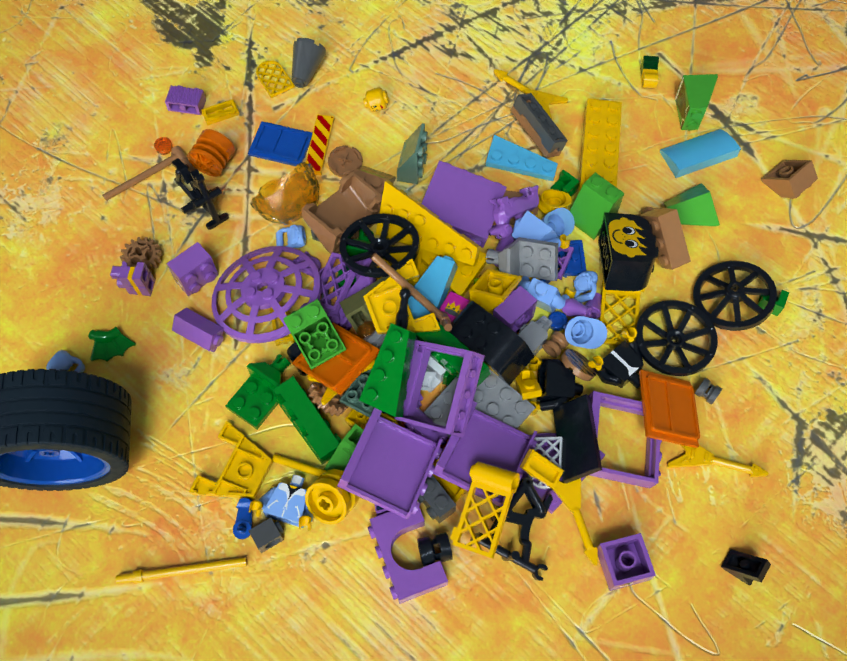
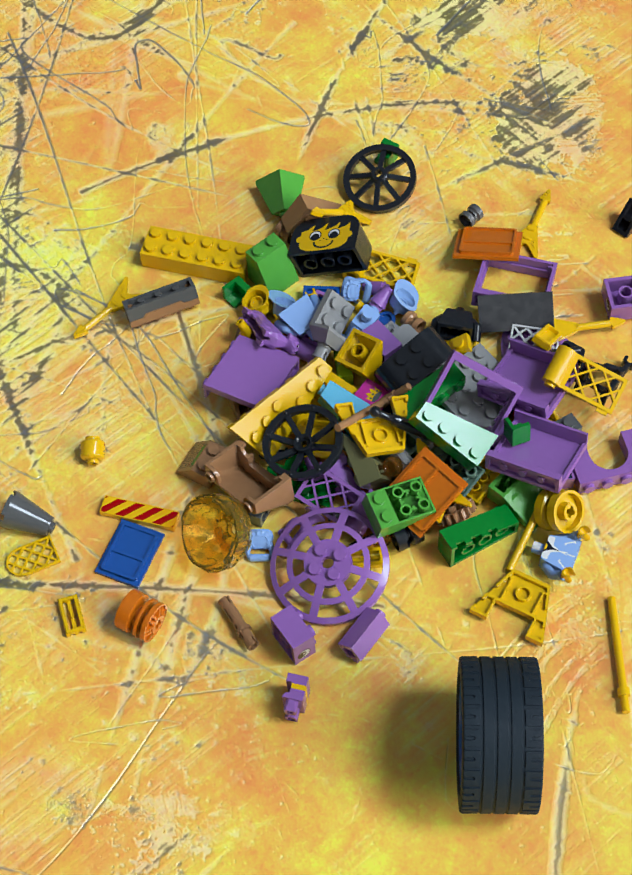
camera: 80 degrees left, 5 degrees down
light blue piece [46,350,85,373] -> none
green arm [88,327,136,362] -> none
medium nougat bar [102,146,195,201] -> none
medium nougat gear [120,237,162,273] -> none
clear orange tile [154,137,173,155] -> none
medium lavender brick [165,85,206,115] -> none
black piece [172,158,229,230] -> none
green plate [225,354,290,430] -> none
blue piece [233,498,253,539] -> none
dark grey brick [248,518,284,553] -> none
medium nougat tile [328,145,363,177] -> none
sand green slope [397,123,428,185] -> none
black wheel [417,532,453,567] -> none
medium azure wing [485,135,558,181] -> none
medium nougat tile [561,349,597,381] -> none
black torso [588,327,644,389] -> none
black wheel [635,300,718,376] -> none
leg [640,56,659,88] -> none
medium azure slope [659,129,741,178] -> none
bright green slope [675,74,718,131] -> none
medium nougat slope [761,160,818,199] -> none
none -> medium nougat pin [218,596,259,651]
none -> yellow arm [236,318,252,338]
none -> yellow piece [310,200,372,225]
none -> green panel [504,417,531,447]

